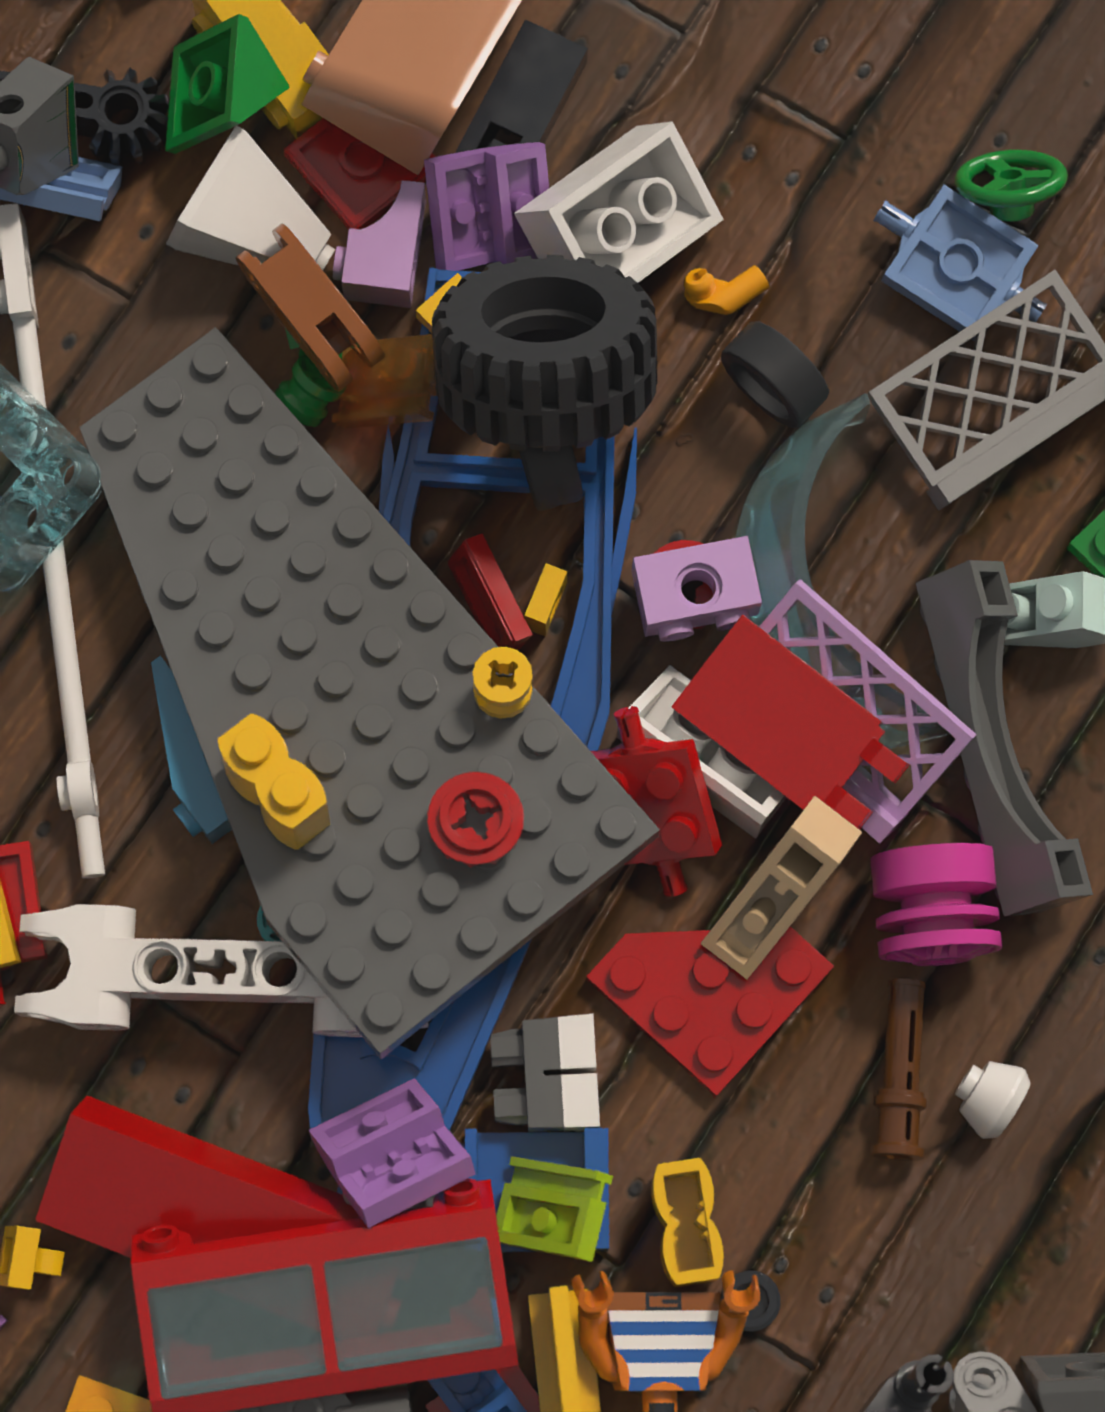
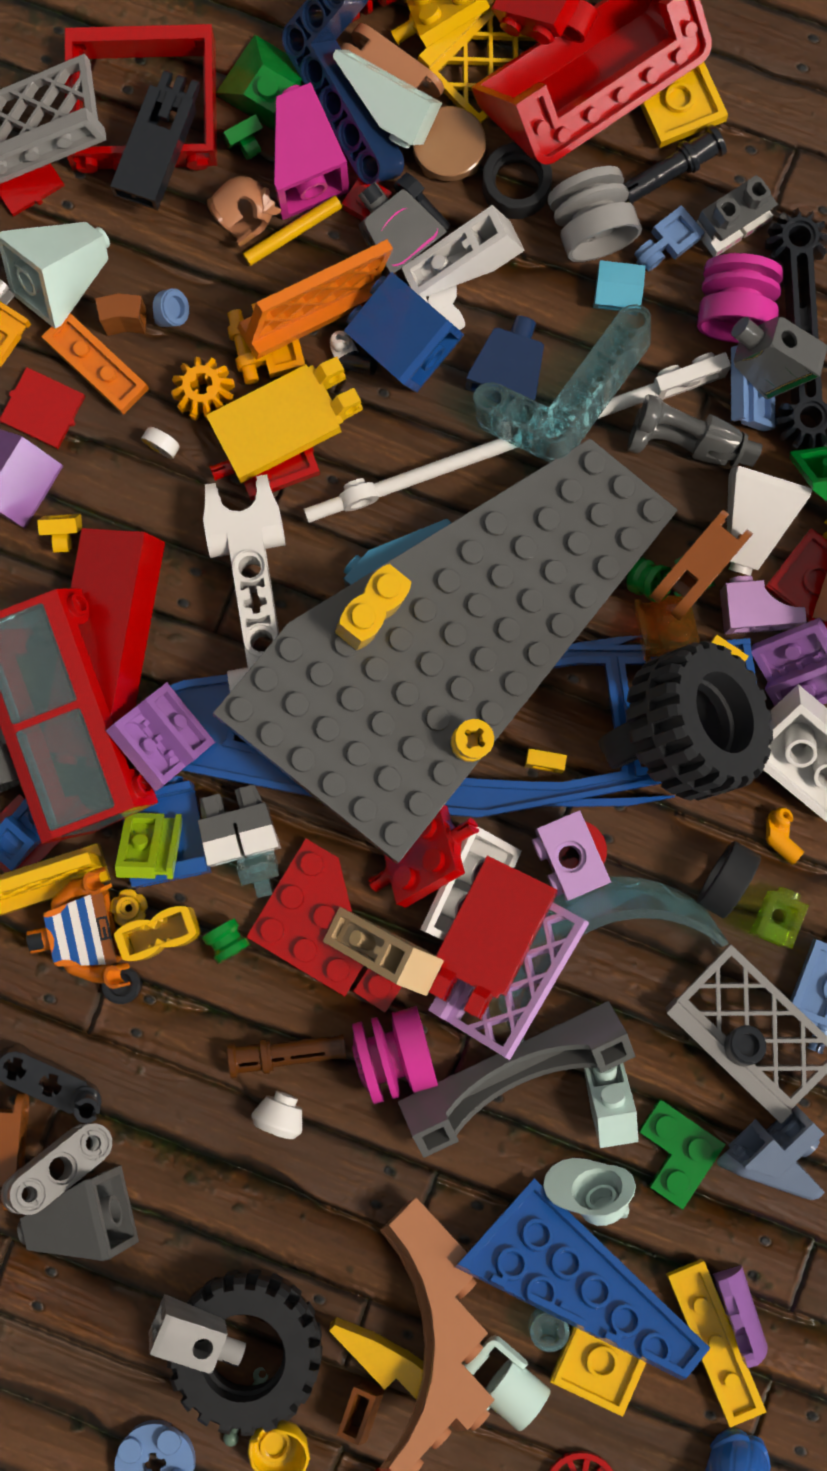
camera: 80 degrees right, 5 degrees up
red gear [427,772,524,868] -> none
red tile [448,534,533,651] -> none
none -> yellow plate [110,889,148,926]
none -> green wheel [202,918,251,964]
none -> clear light blue tile [237,850,279,898]
none -> red plate [353,968,402,1013]
none -> dark grey piece [627,394,763,467]
none -> black tile [724,1025,766,1067]
none -> clear neon green brick [749,887,809,949]

